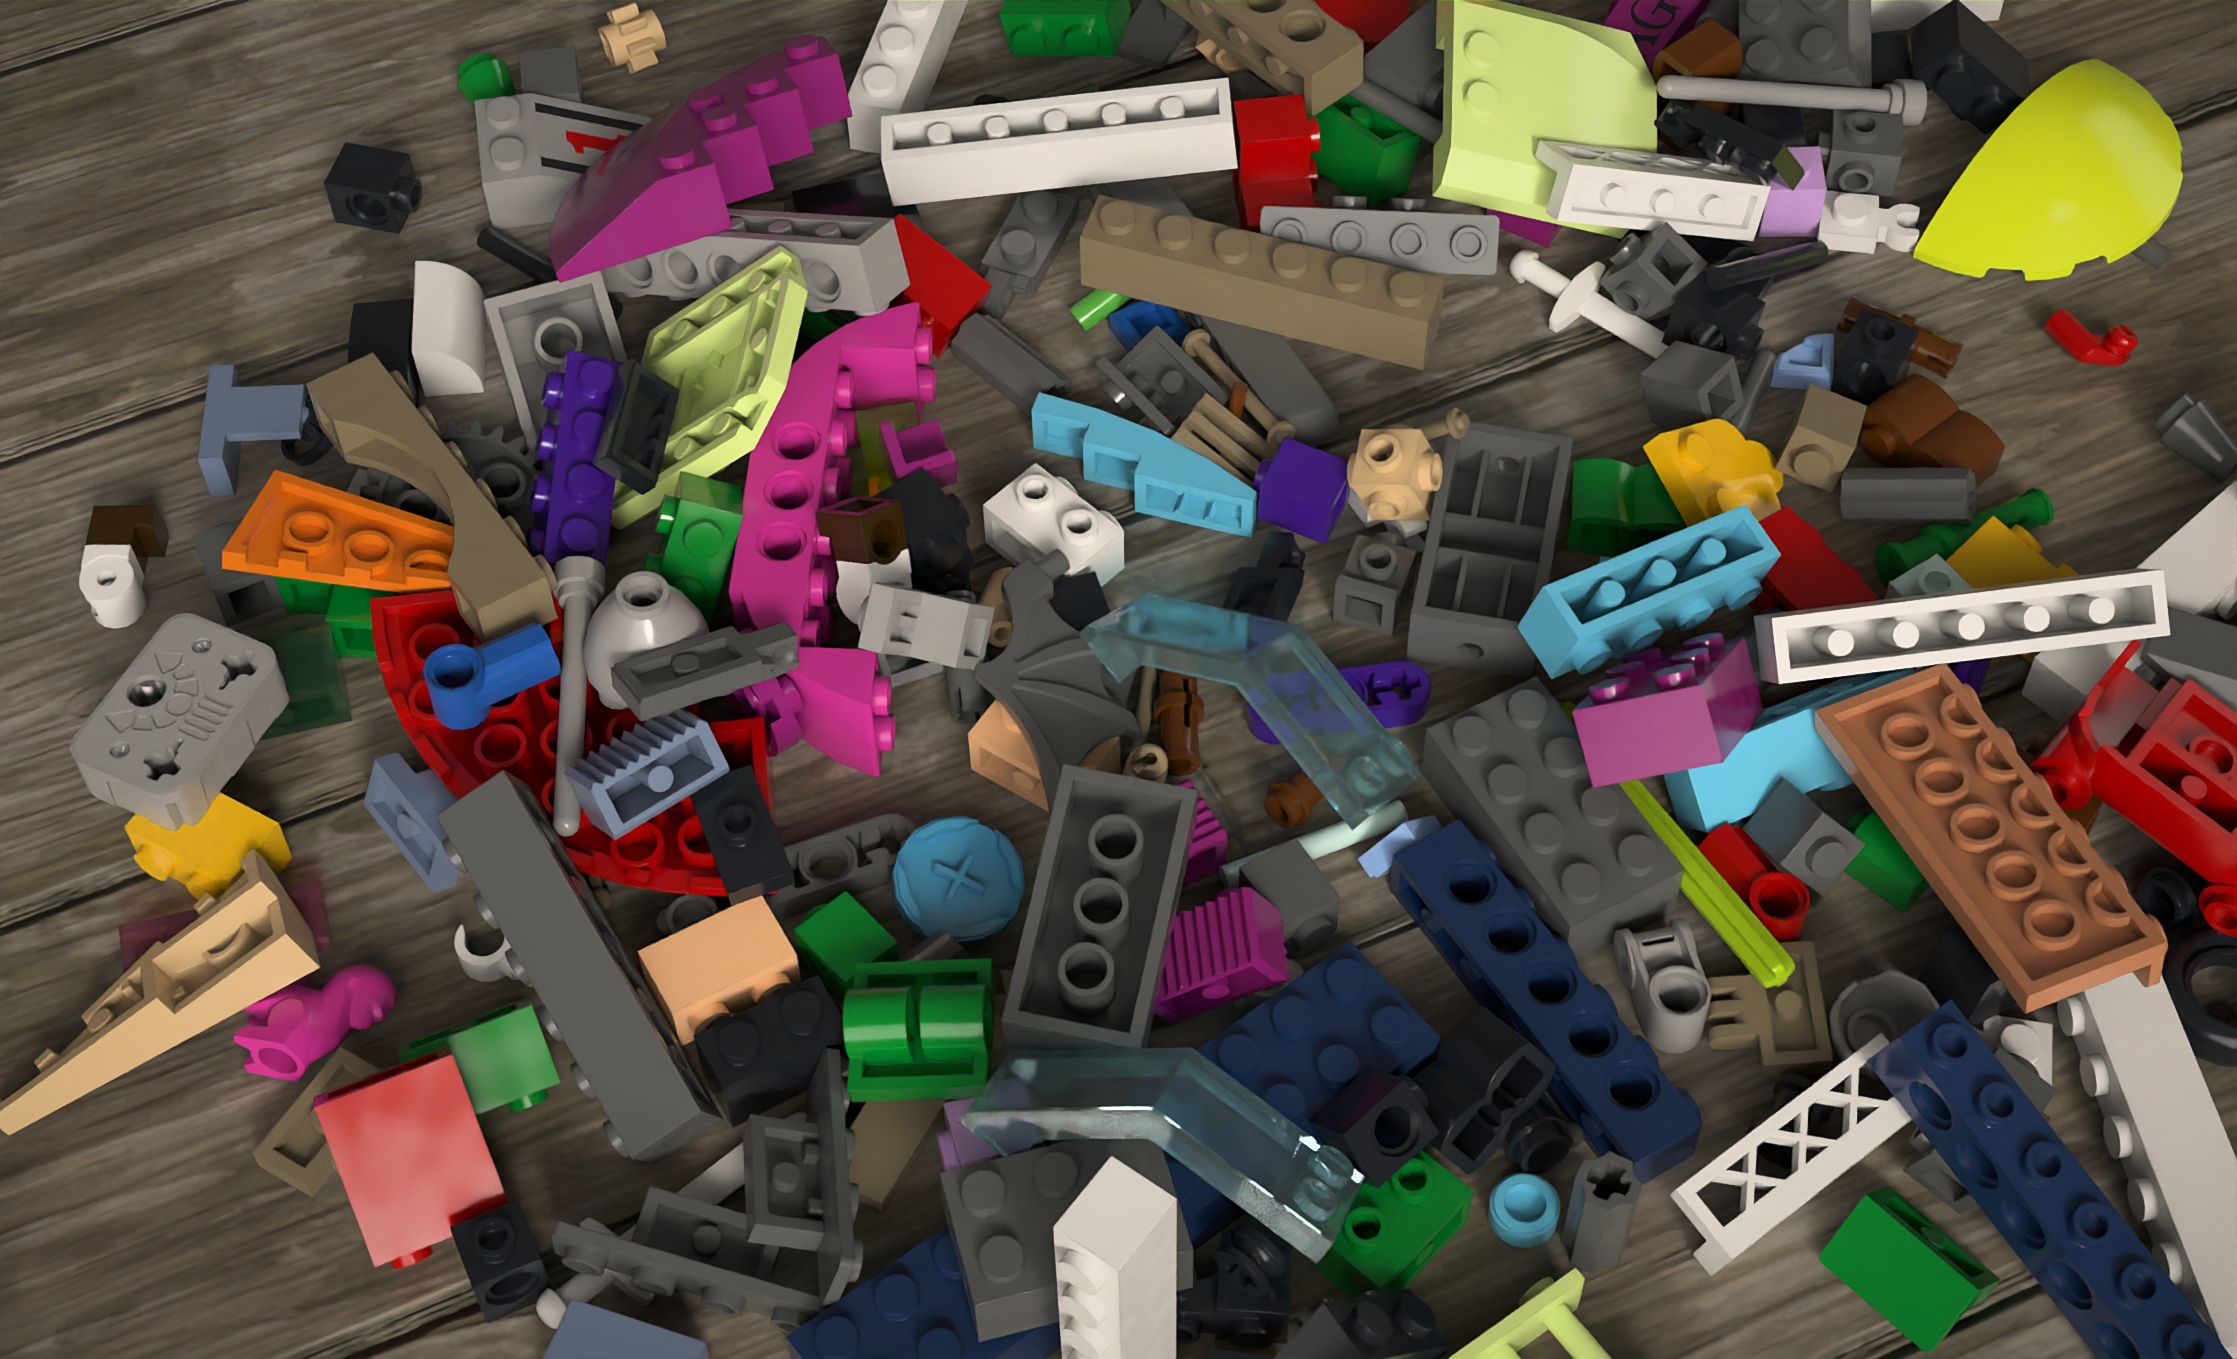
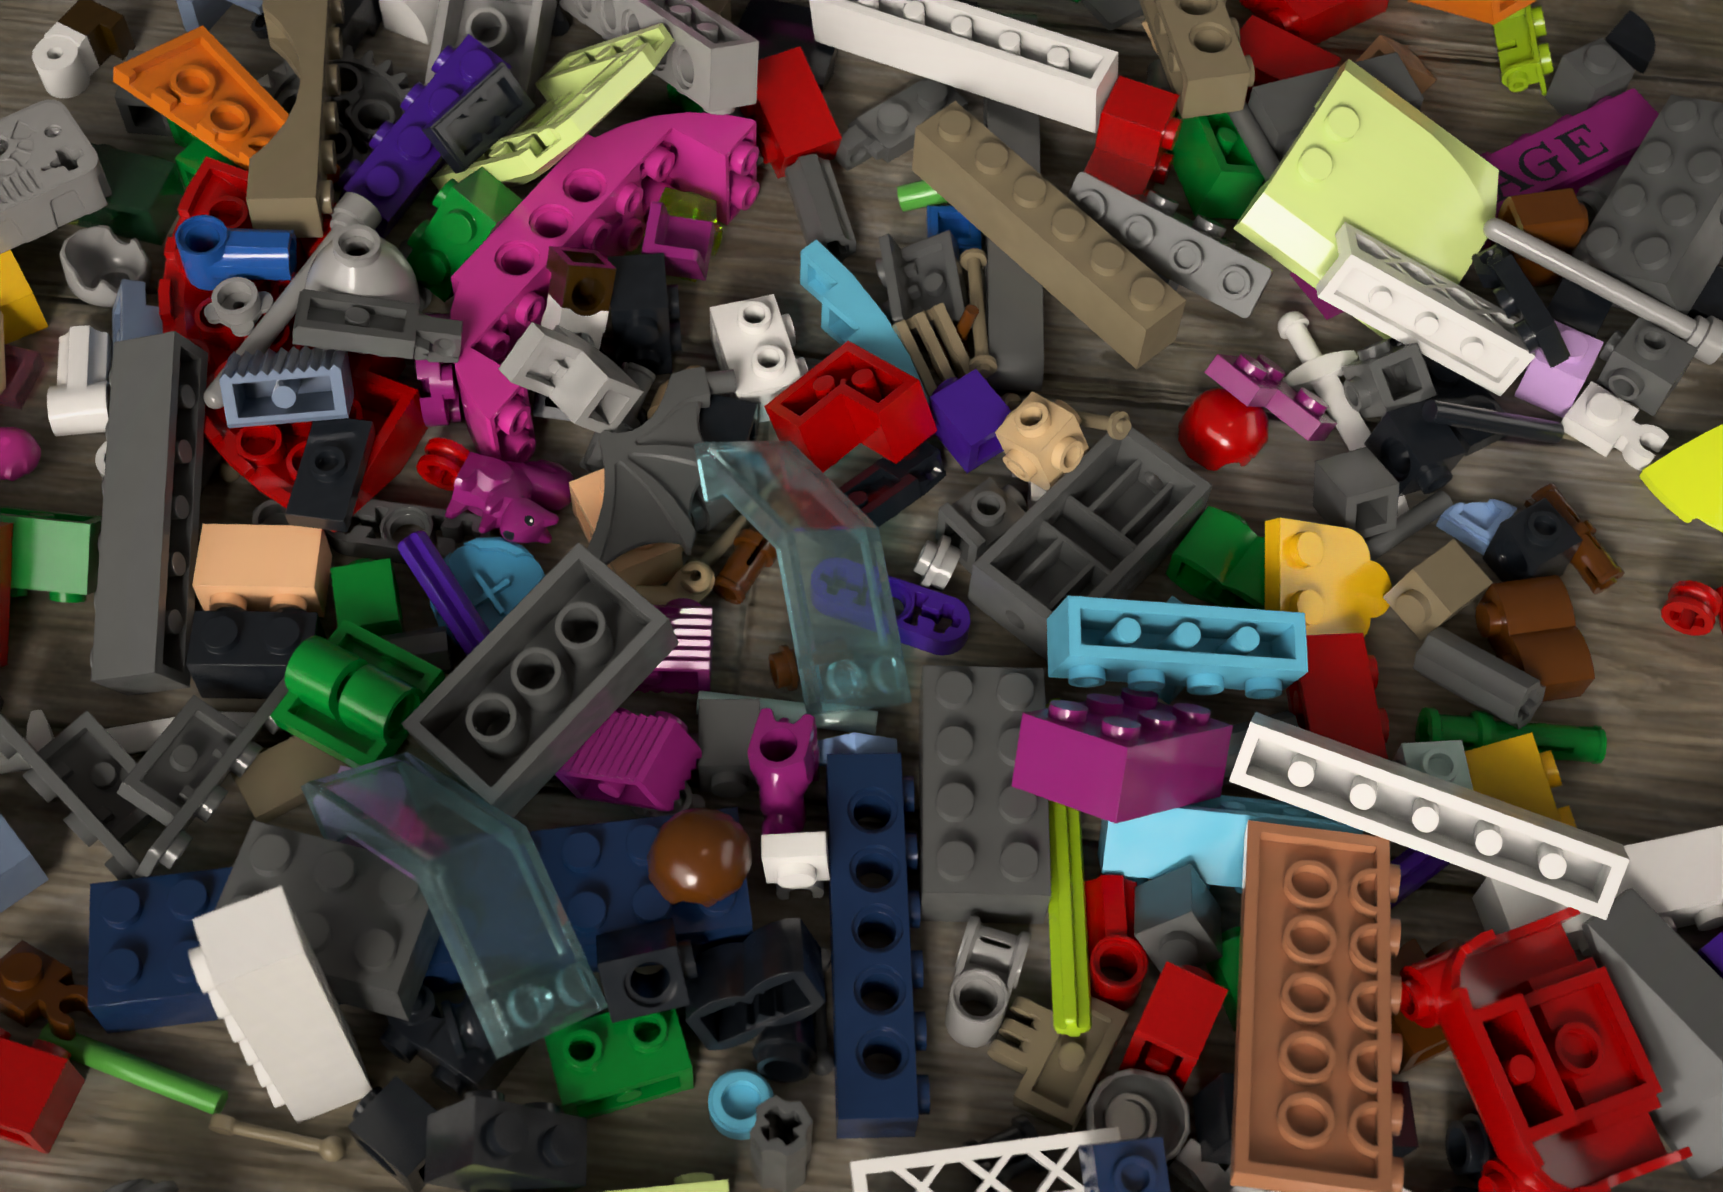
camera: 25 degrees right, 5 degrees up
none -> white piece [47,325,112,436]
none -> light grey hair [60,225,153,308]
none -> light grey plate [204,277,274,337]
none -> dark purple axle [398,530,490,656]
none -> red bush [416,437,470,491]
none -> magenta animal [445,452,575,544]
none -> reddish brown hair [647,807,752,907]
none -> magenta animal [747,708,820,835]
none -> white plate [761,831,830,900]
none -> red brick [764,341,937,476]
none -> light grey plate [913,534,962,591]
none -> red brick [1118,961,1228,1092]
none -> red hair [1178,387,1269,471]
none -> magenta plate [1204,352,1338,441]
none -> red bush [1661,580,1722,636]

